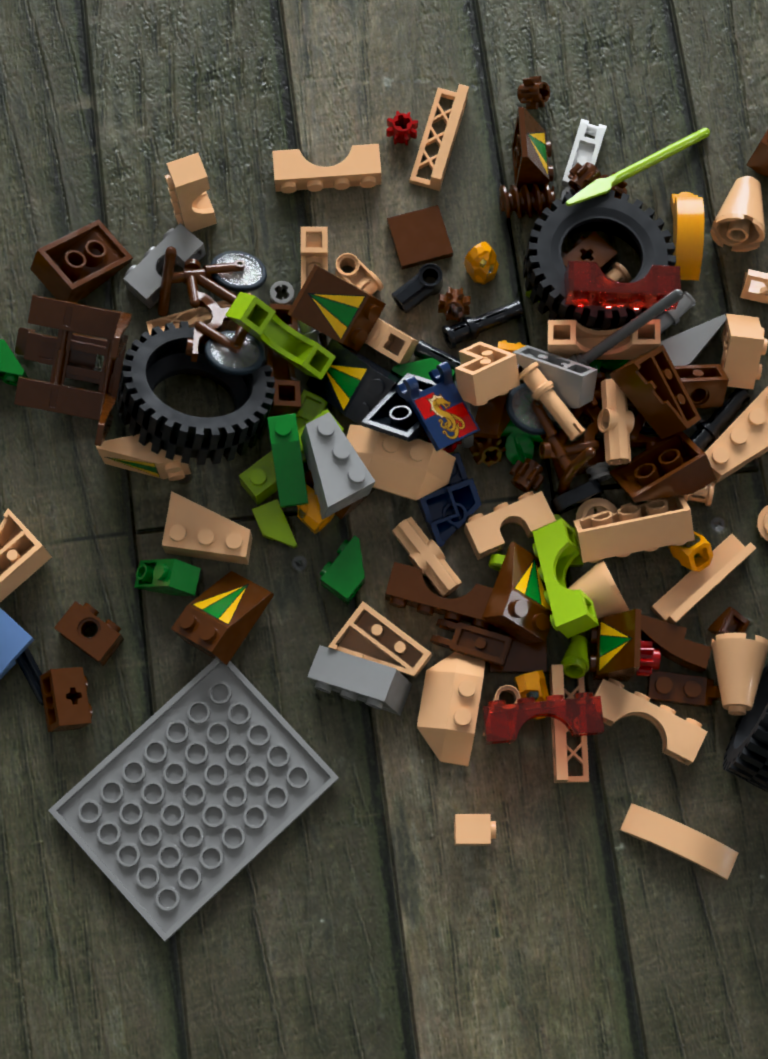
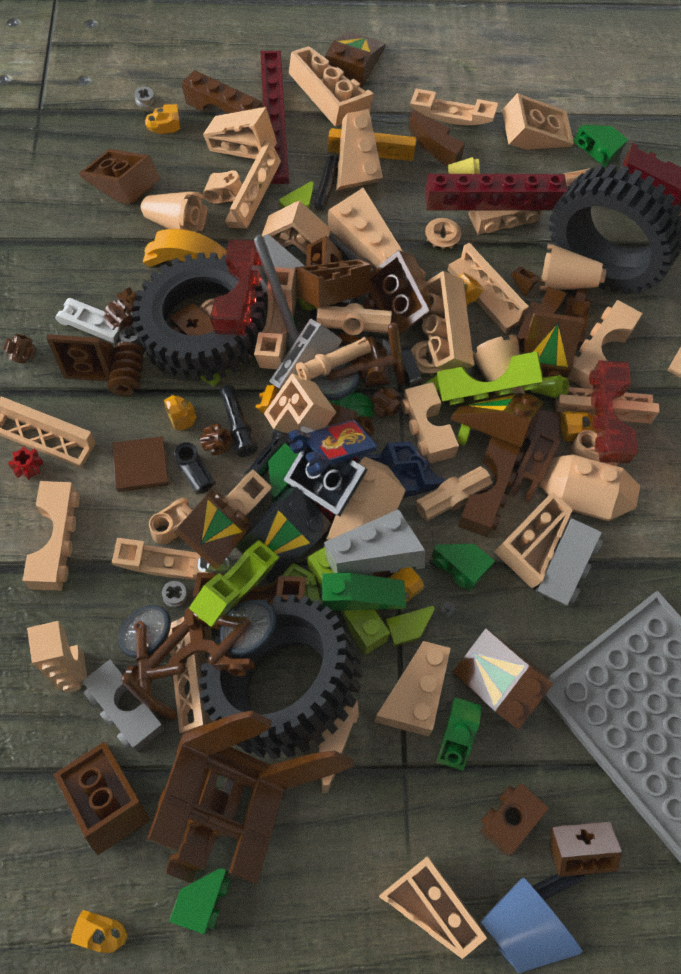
camera: 85 degrees left, 10 degrees down
lime piece [566,128,710,206] -> none

